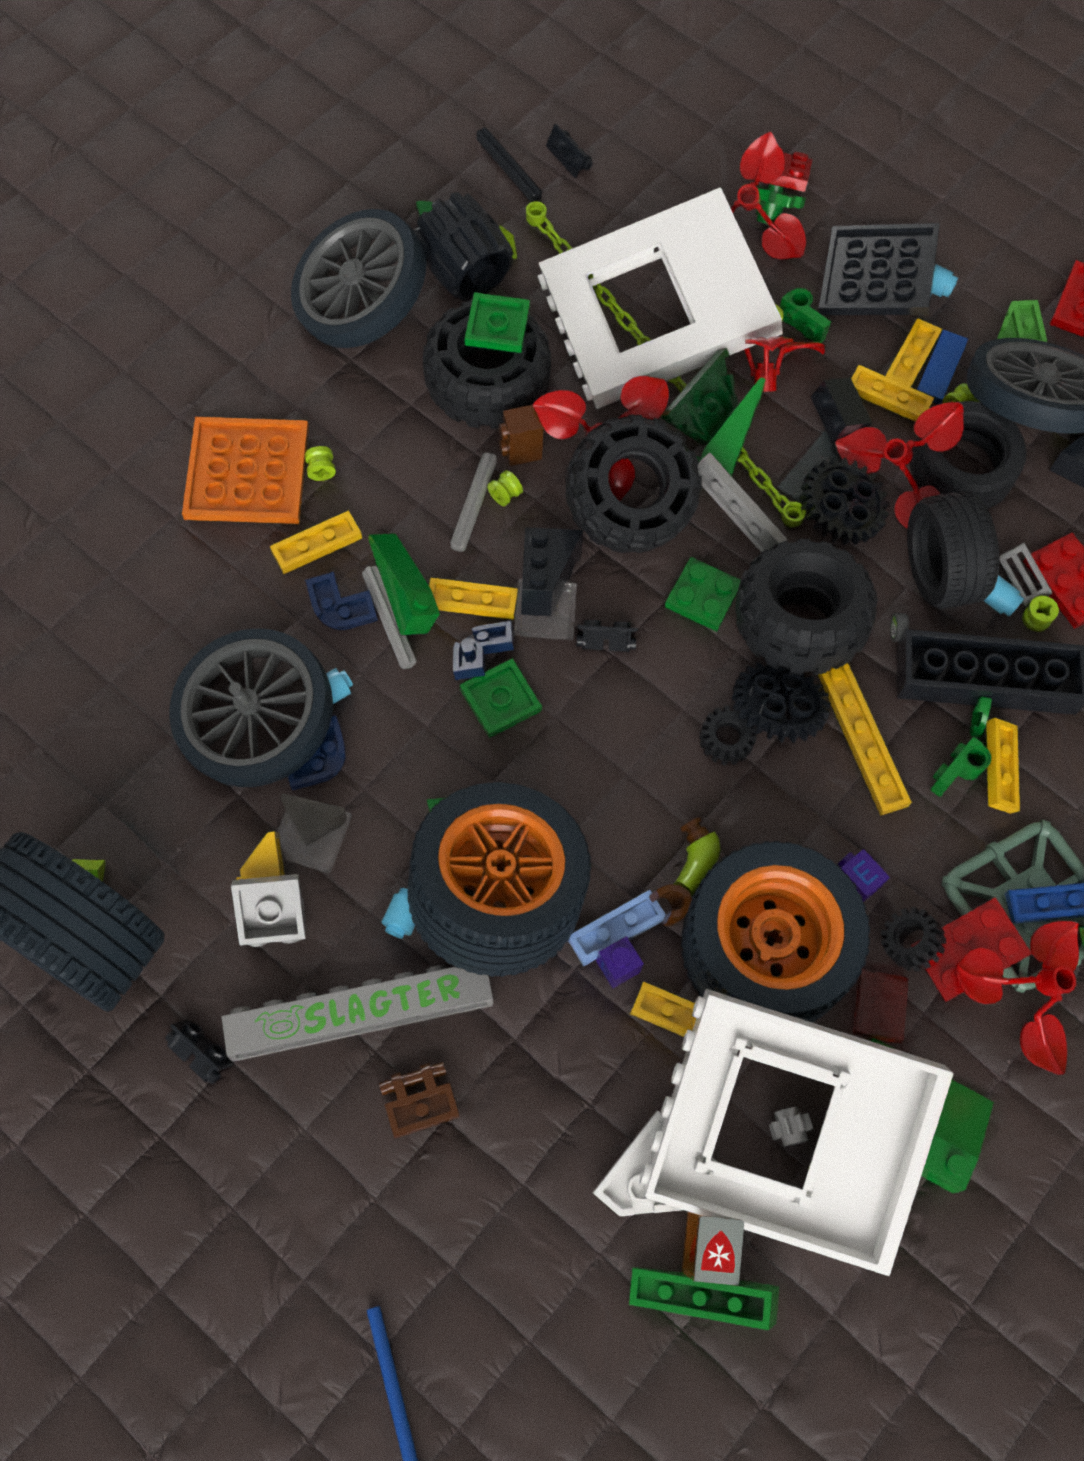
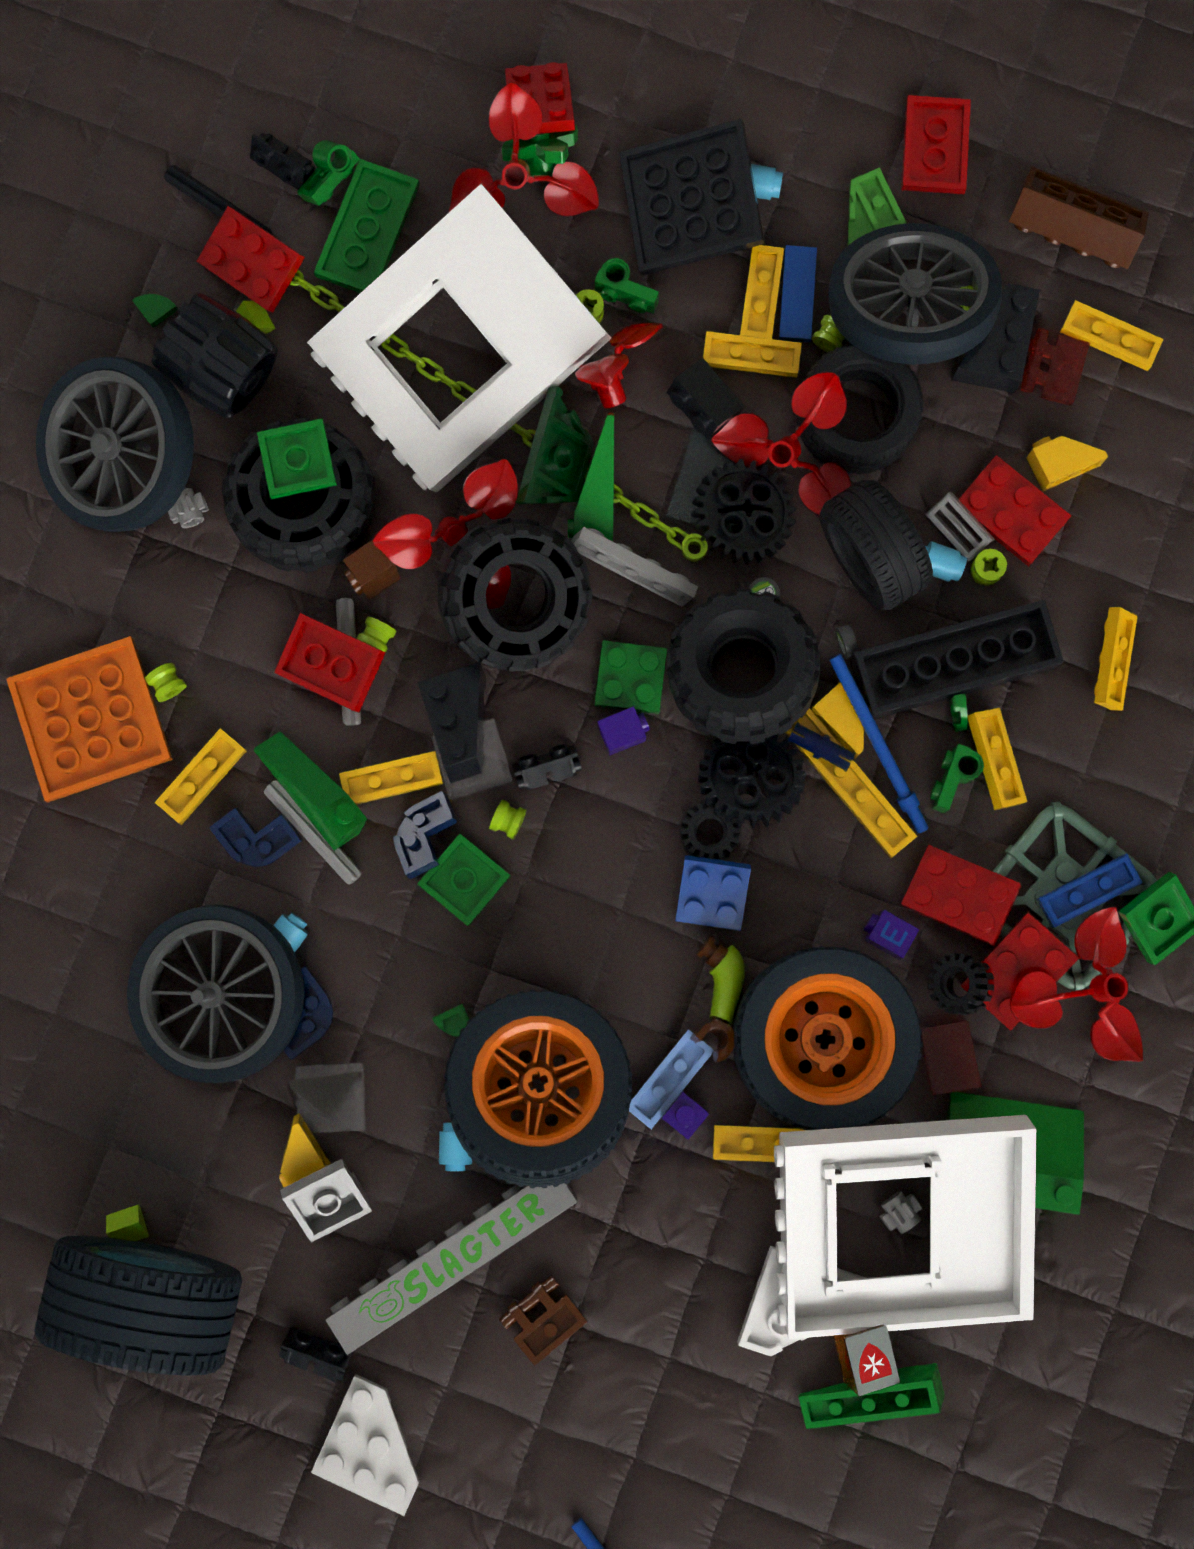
camera: 15 degrees left, 15 degrees up
none -> light grey gear [168,488,209,528]
none -> red plate [196,206,305,313]
none -> red plate [274,613,386,712]
none -> green plate [297,140,360,206]
none -> white plate [311,1374,420,1516]
none -> green plate [314,159,420,293]
none -> lime wheel [489,799,527,840]
none -> dark purple brick [597,706,650,756]
none -> blue plate [675,855,751,931]
none -> clear blue pin [787,722,856,772]
none -> yellow slope [812,683,864,759]
none -> blue bar [829,653,929,834]
none -> red plate [901,845,1022,946]

